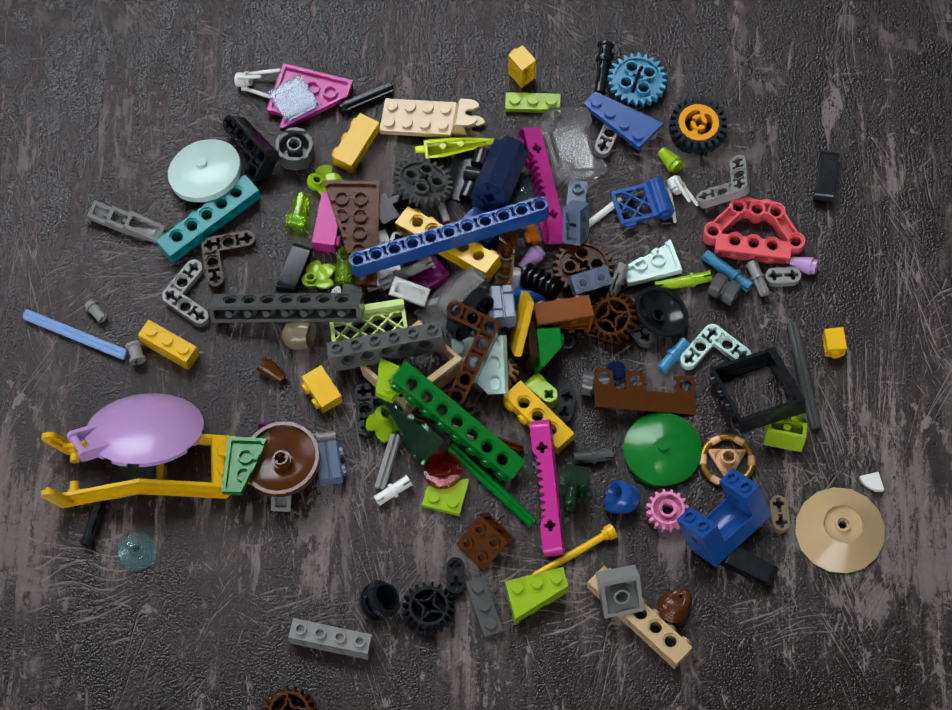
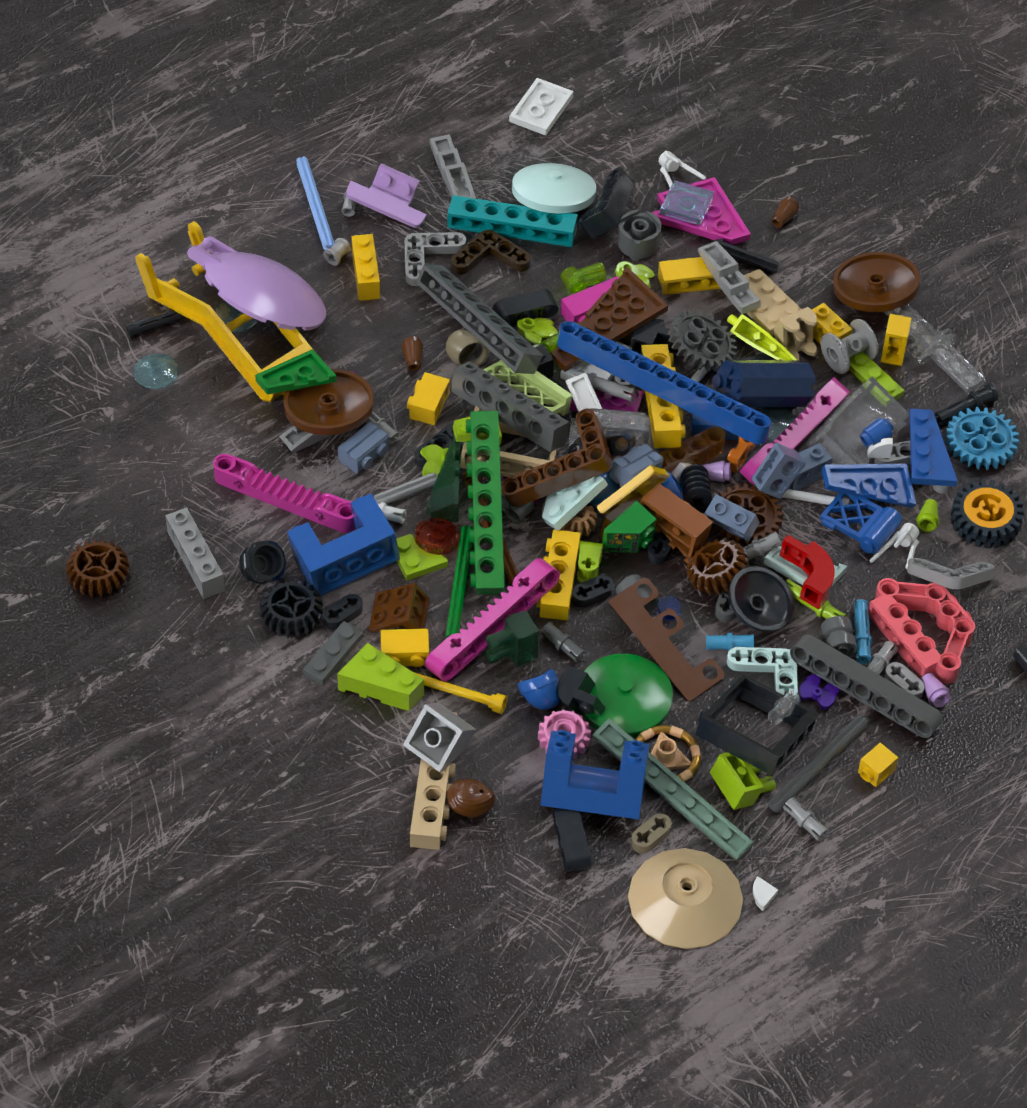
camera: 50 degrees right, 15 degrees down
none -> dark pink gear [213,454,356,533]
none -> blue piece [287,493,400,596]
none -> lavender plate [346,163,427,228]
none -> yellow brick [381,629,429,667]
none -> white plate [509,78,574,135]
none -> black brick [558,665,605,716]
none -> sand green tile [592,718,754,862]
none -> light grey slope [698,241,761,314]
none -> clear pin [768,691,800,724]
none -> reddish brown cone [771,197,800,228]
none -> red arch [779,535,835,609]
none -> light grey pin [783,797,829,842]
none -> dark grey beam [790,635,943,738]
none -> dark purple piece [798,675,839,710]
none -> yellow brick [812,303,852,344]
none -> light grey hose [820,319,879,374]
none -> blue wing [821,464,916,508]
none -> reddish brown dish [833,252,920,312]
none -> blue brick [859,417,894,448]
none -> white tile [867,438,893,458]
none -> clear hinge [884,303,985,393]

